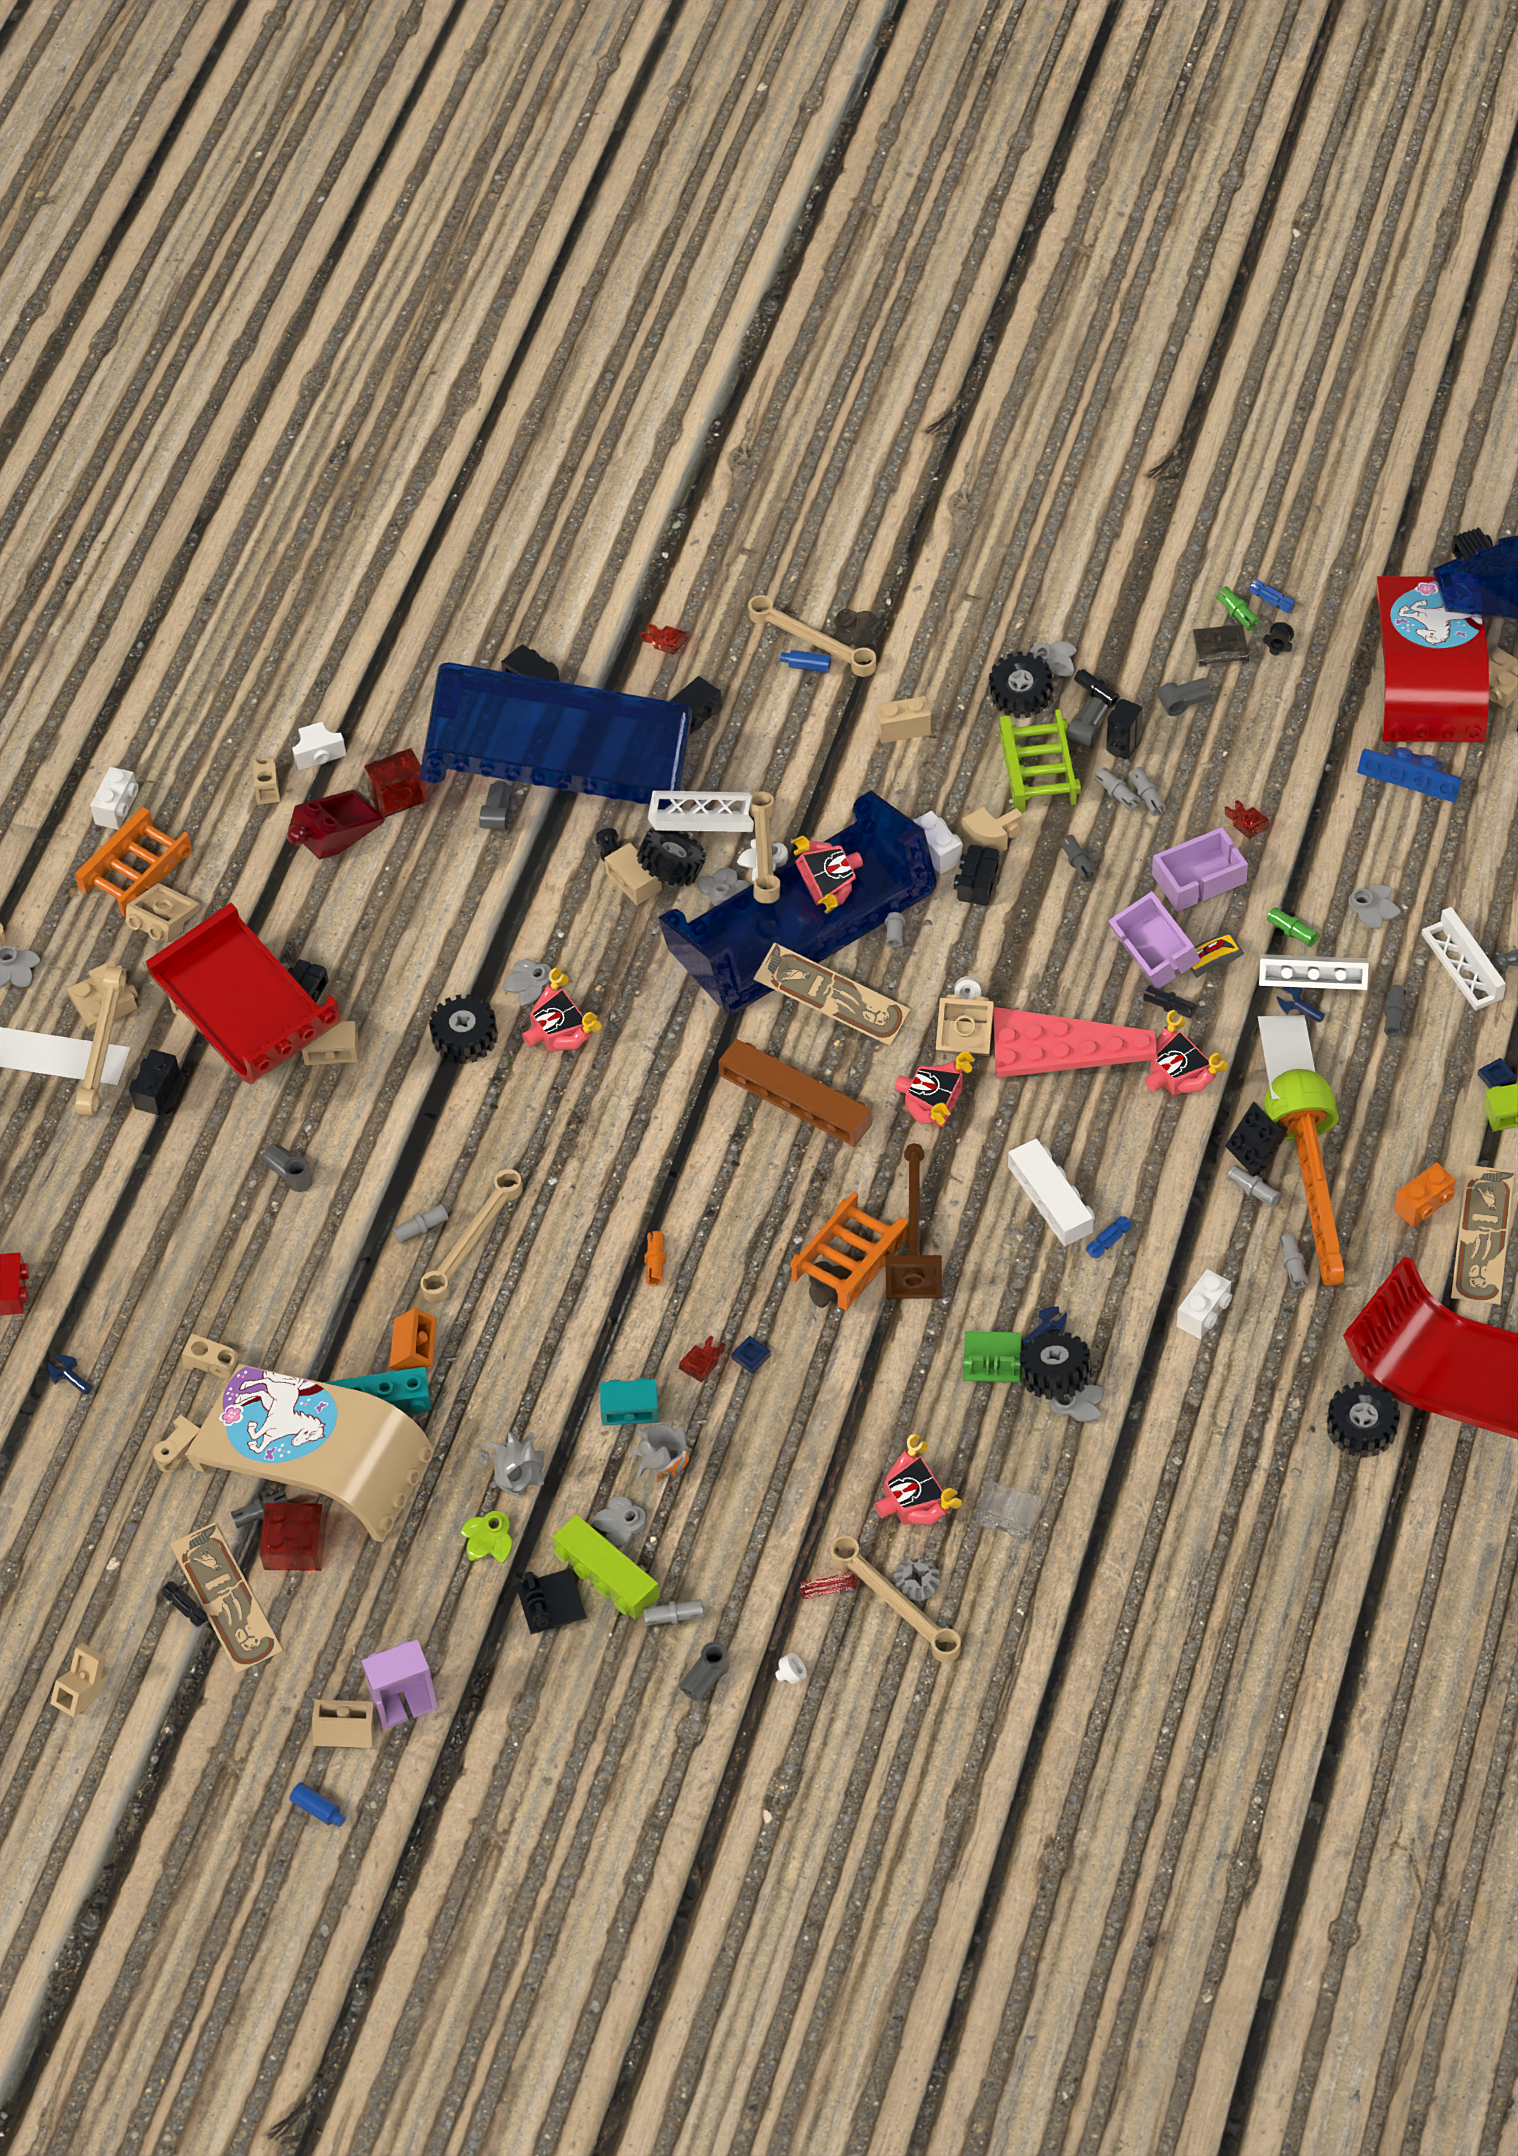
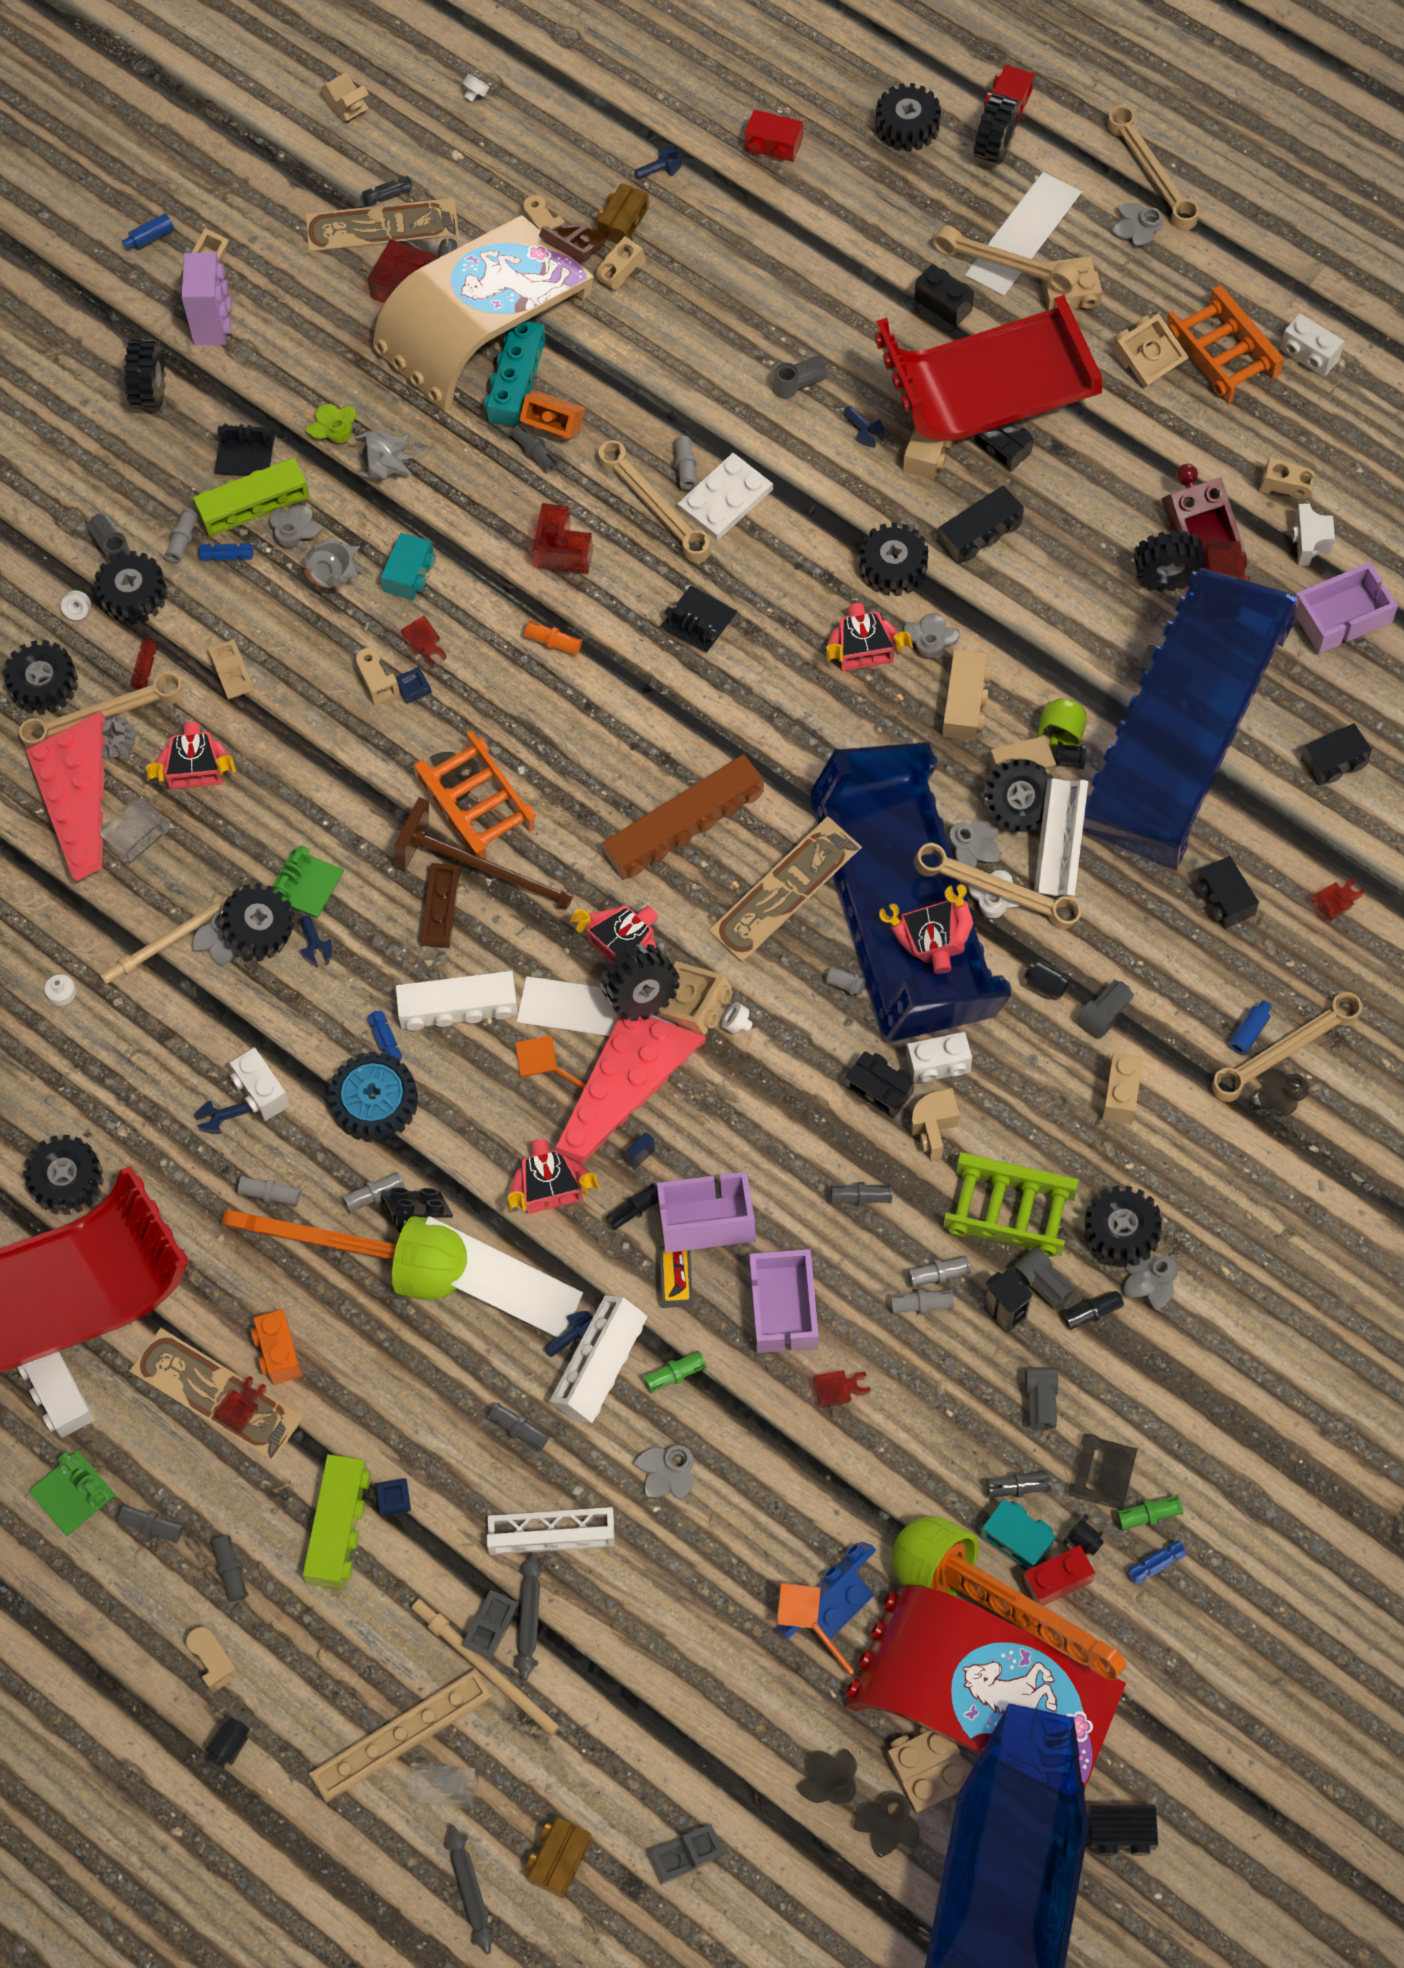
camera: 110 degrees right, 10 degrees up
none -> black wheel [3,640,78,715]
none -> coral wing [26,711,105,881]
none -> white tile [45,974,76,1006]
none -> black wheel [94,551,168,625]
none -> tan bar [99,887,251,985]
none -> black wheel [124,340,166,409]
none -> dark blue bar [194,1100,252,1134]
none -> blue axle [199,543,253,561]
none -> tan slope [208,639,254,699]
none -> clear red plate [215,1376,266,1433]
none -> wheel [328,1052,418,1142]
none -> tan leg [356,648,400,706]
none -> reddish brown plate [420,863,461,948]
none -> white tile [463,74,490,101]
none -> dark grey pin [511,423,559,472]
none -> orange piece [515,1035,586,1090]
none -> white sticker [517,976,680,1036]
none -> clear red brick [532,503,593,574]
none -> reddish brown wing [539,223,607,262]
none -> pearl gold brick [595,183,649,244]
none -> black wheel [600,944,680,1021]
none -> dark blue tile [626,1132,655,1170]
none -> black hinge [660,586,737,653]
none -> white plate [677,453,773,541]
none -> orange piece [777,1583,854,1675]
none -> dark blue bar [844,405,884,448]
none -> orange piece [892,1517,1126,1680]
none -> black brick [937,485,1024,565]
none -> tan brick [942,650,992,741]
none -> teal brick [980,1499,1056,1570]
none -> dark grey pin [986,1471,1052,1499]
none -> red brick [1021,1545,1095,1606]
none -> black brick [1024,960,1070,999]
none -> lime helmet [1037,698,1087,749]
none -> dark grey piece [1076,979,1134,1039]
none -> black wheel [1133,531,1207,592]
none -> lavender piece [1292,562,1398,654]

